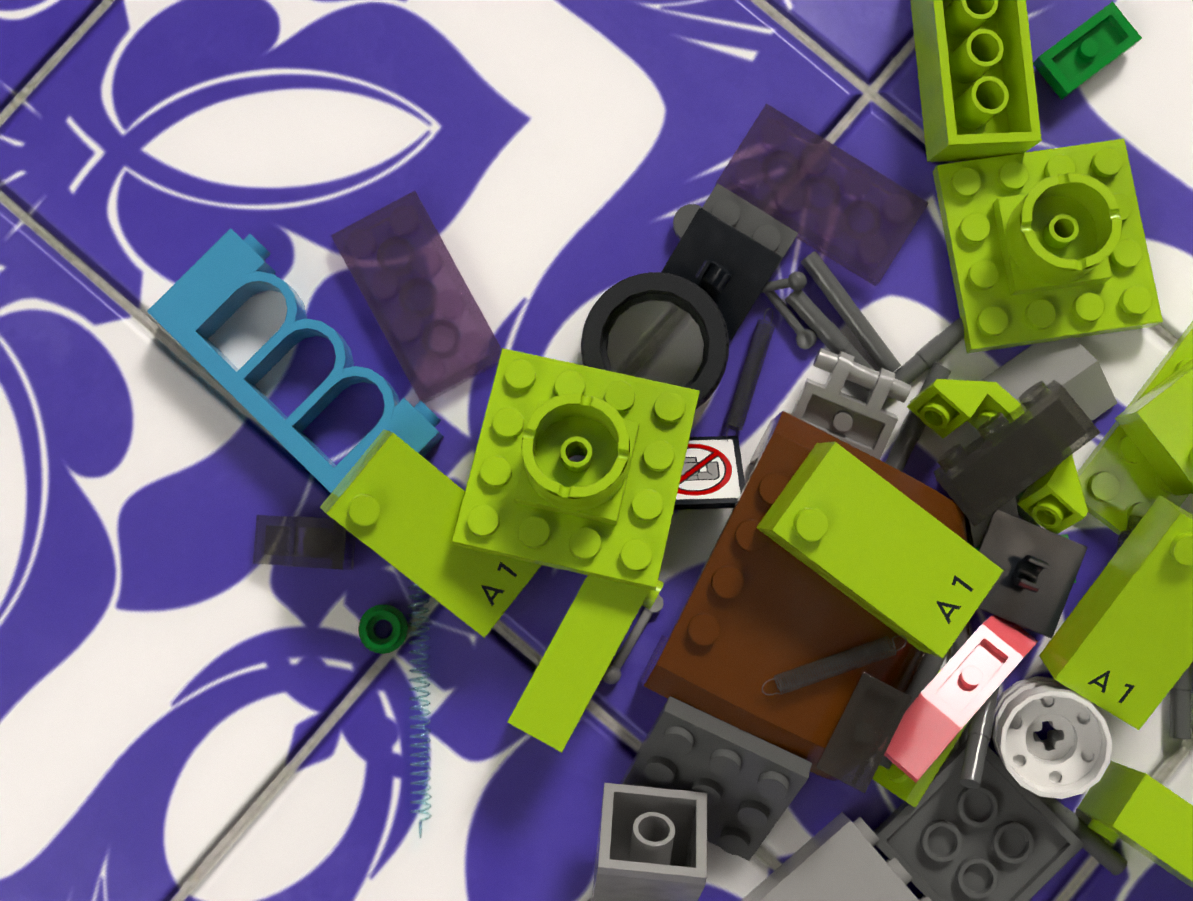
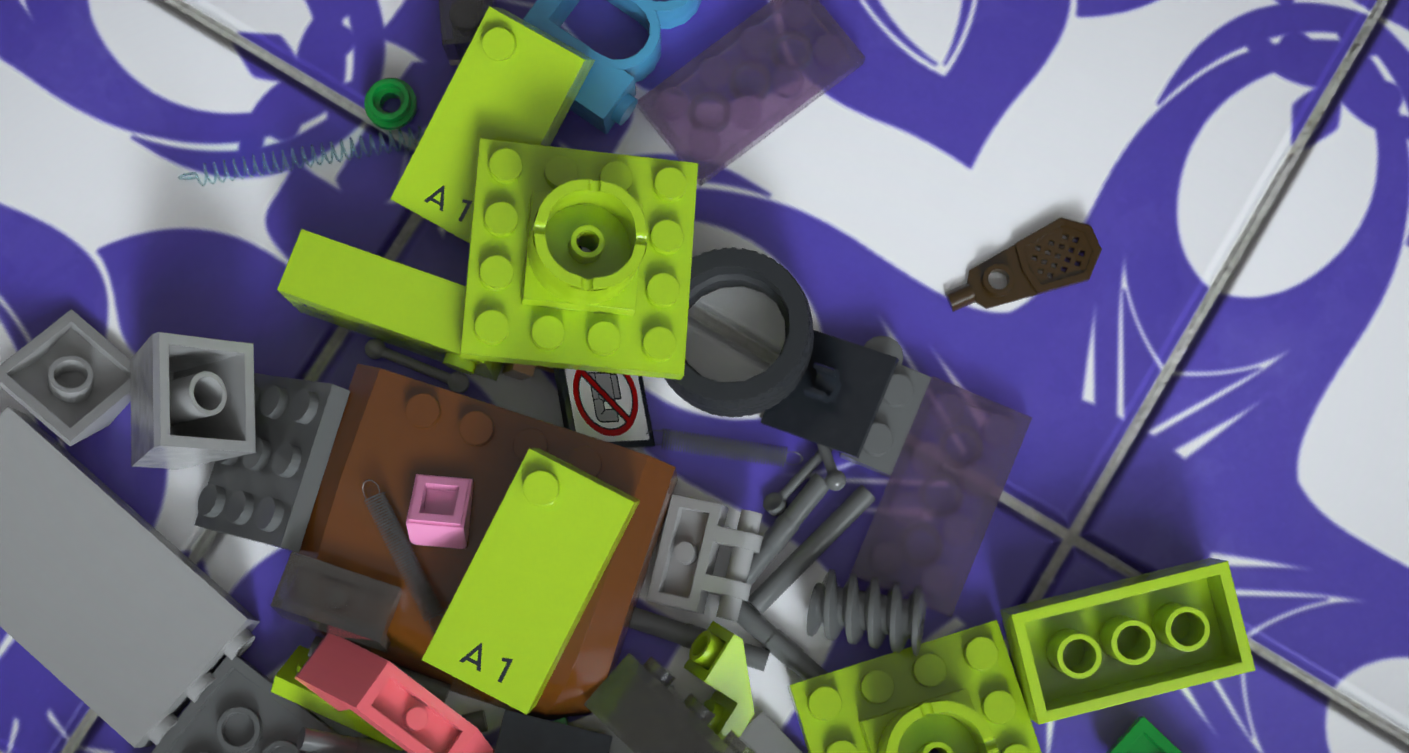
camera: 85 degrees right, 5 degrees down
none -> bright pink slope [406,474,474,549]
none -> dark grey piece [806,569,927,656]
none -> dark brown piece [945,217,1102,312]

